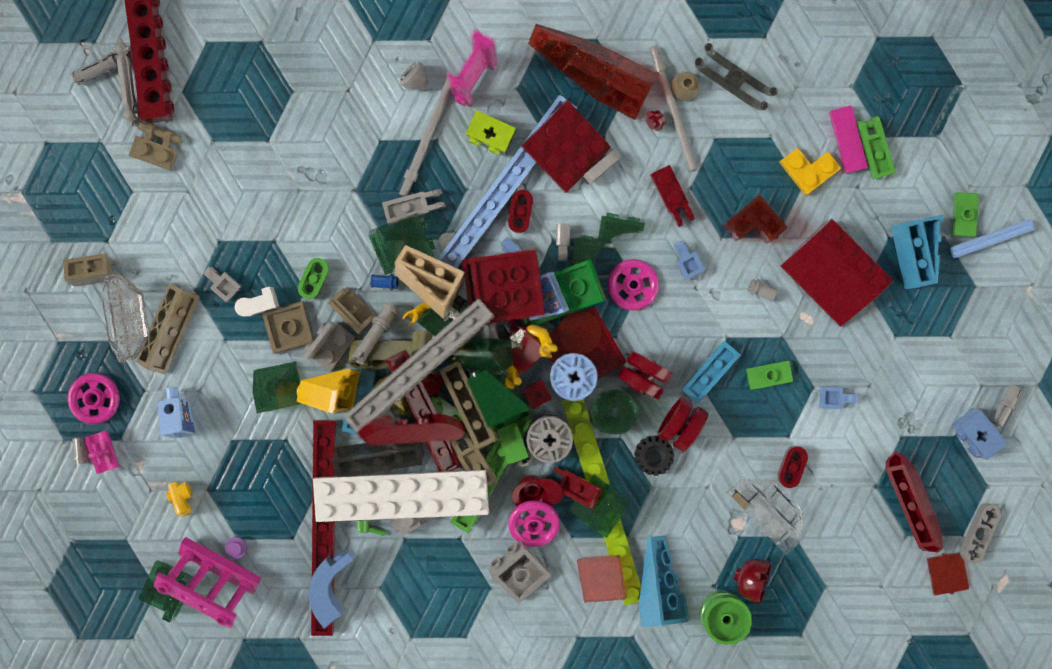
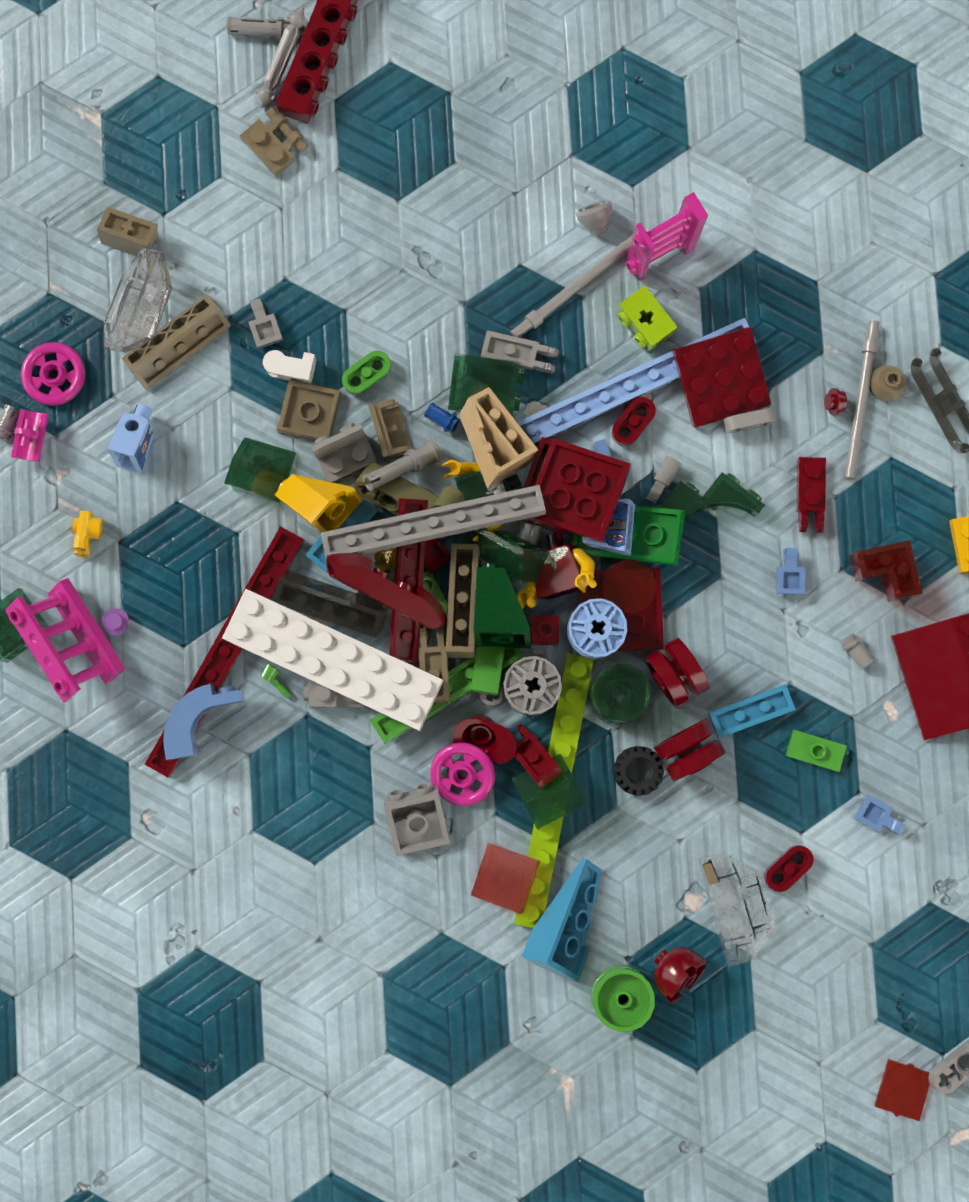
camera: 30 degrees right, 5 degrees down
clear red wedge [528,24,658,120] -> none
dark pink plate [607,259,659,311] -> none
dark red brick [885,451,943,553] -> none

